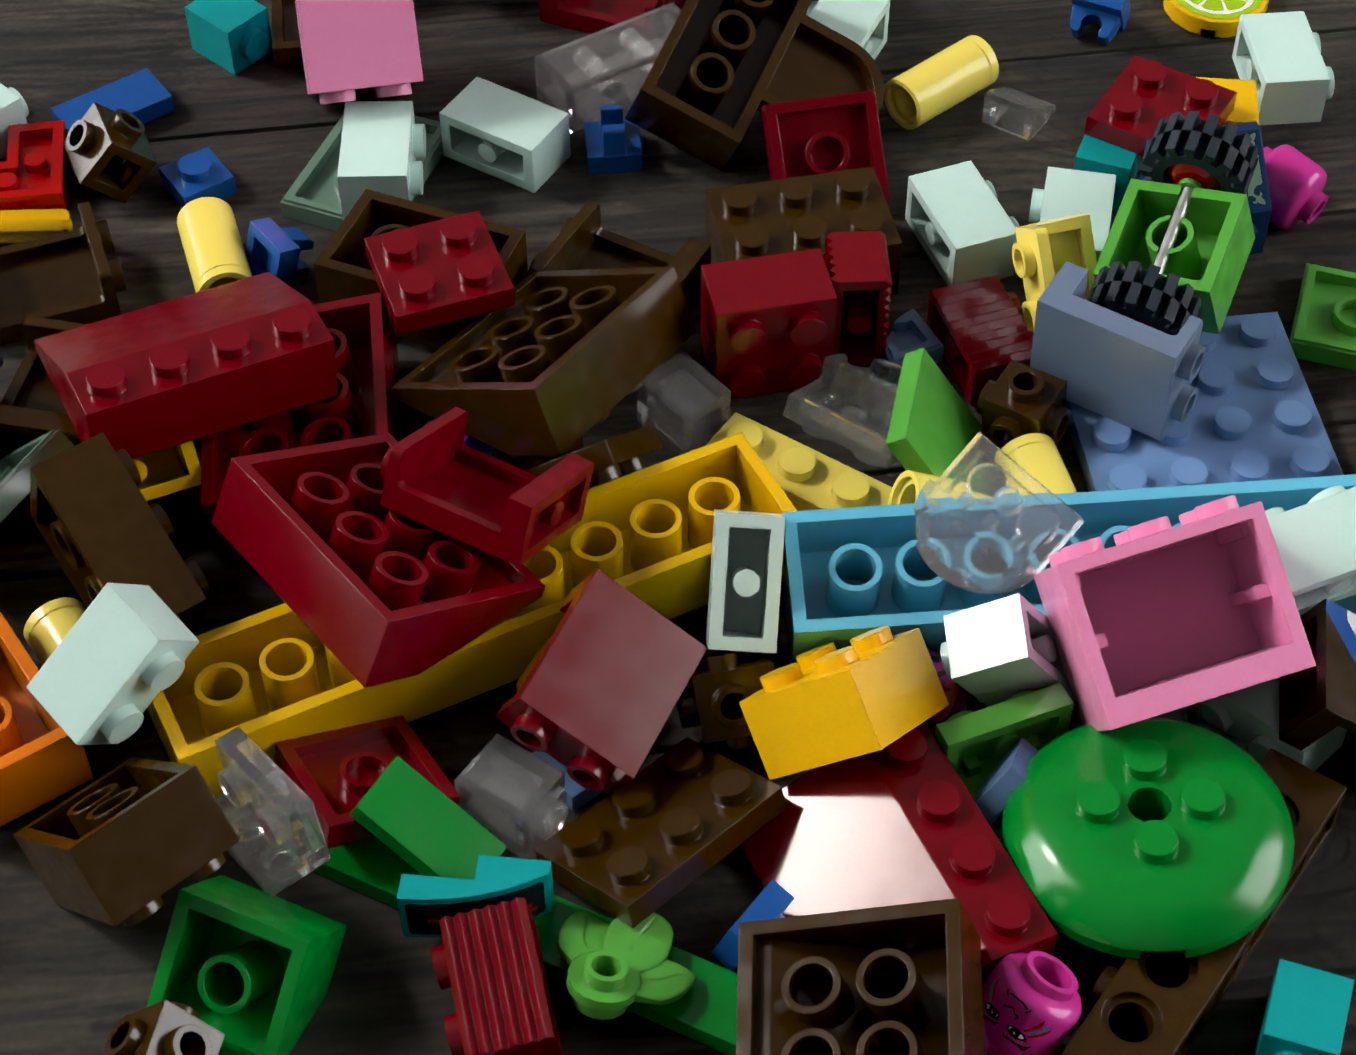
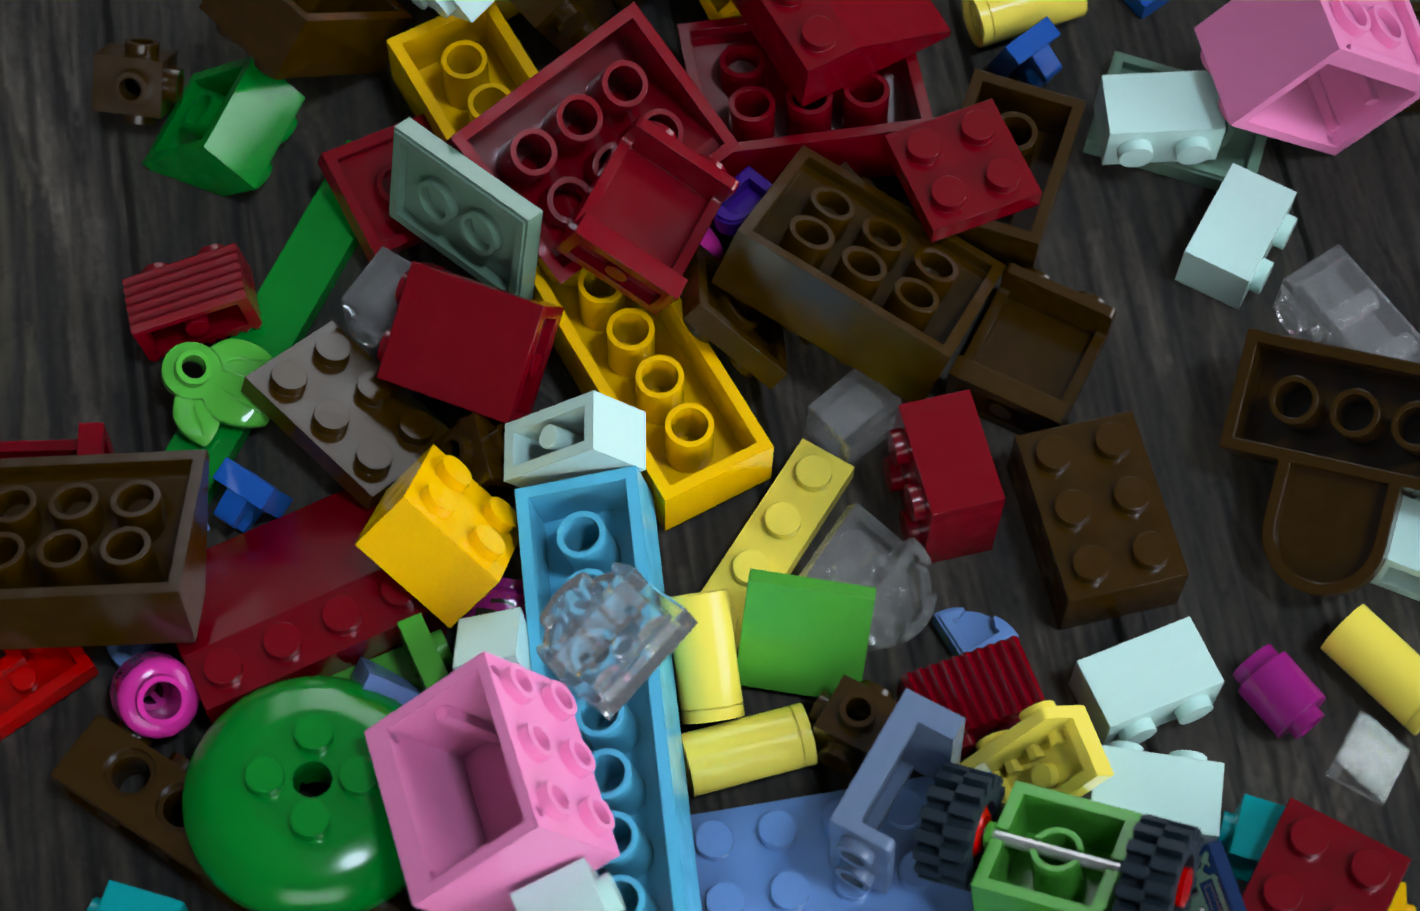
camera: 85 degrees right, 15 degrees up
clear bracket [215,727,331,896] -> none
green tile [349,756,507,880] -> none
teal slope [396,855,555,938] -> none
blue tile [584,105,643,175] -> none
dark red plate [761,90,891,203] -> none
dark red brick [825,231,892,368] -> none
none -> sand green tile [389,117,543,299]
none -> magenta brick [1232,644,1326,739]

